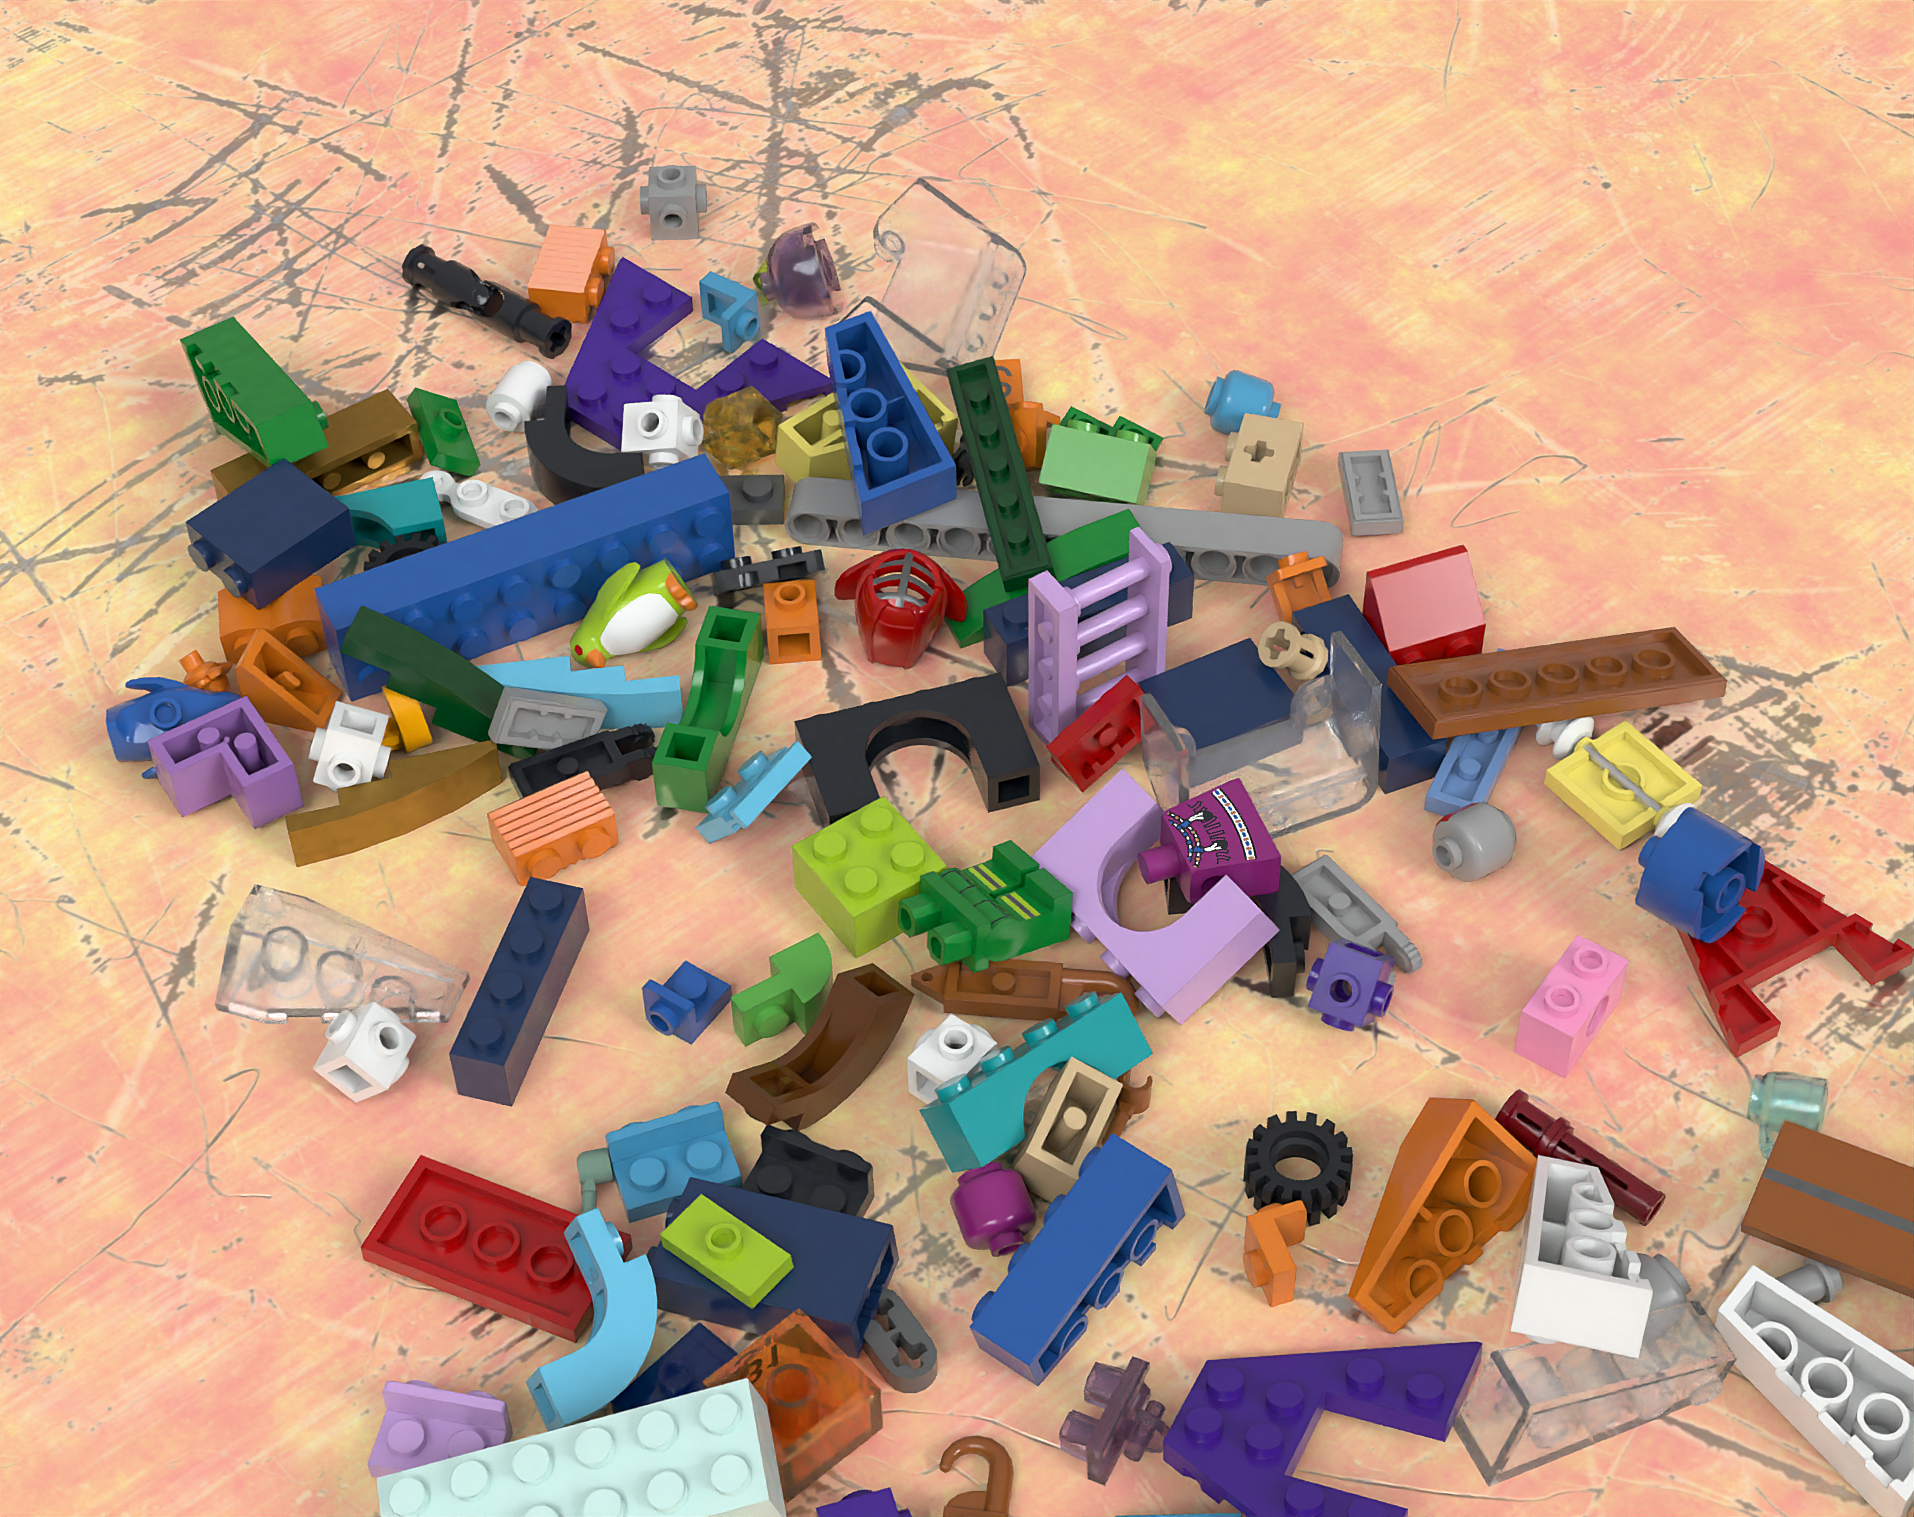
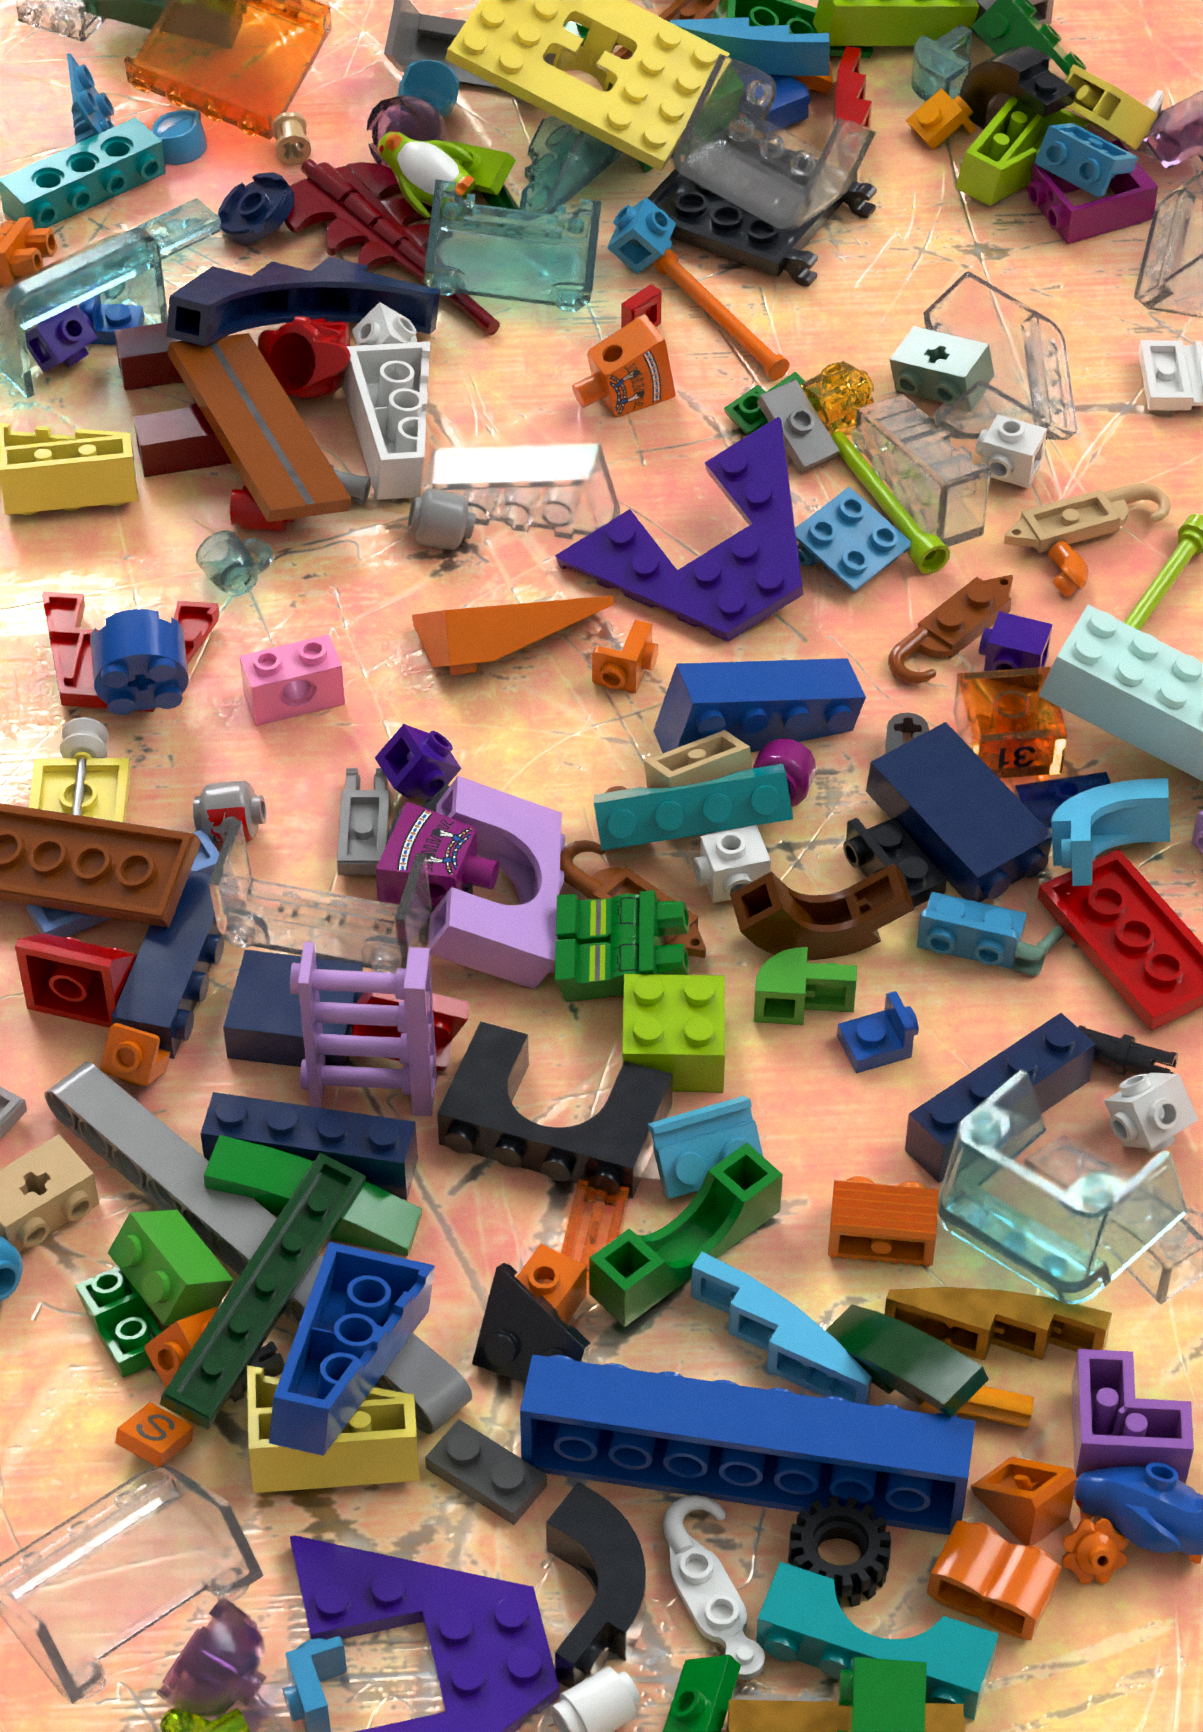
camera: 145 degrees left, 0 degrees up
dark blue brick [185,458,357,610] -> none
white brick [308,701,391,792] -> none
light grey plate [488,687,607,750] -> none
black hinge [508,723,658,799] -> none
animal [570,557,698,668] -> none
white brick [621,395,704,470] -> none
lime plate [660,1194,794,1309] -> none
clear yellow brick [700,386,783,471] -> none
red piece [834,548,968,670] -> none
clear purple hips [1059,1356,1170,1486] -> none
black tyre [1243,1111,1353,1226] -> none
tan bush [1258,621,1328,682] -> none
dark red pin [1495,1089,1666,1226] -> none
white wedge [1511,1155,1653,1358] -> none
none -> clear orange tile [561,1180,629,1280]
none -> clear light blue windscreen [938,1069,1188,1304]
none -> black pin [1078,1025,1178,1075]

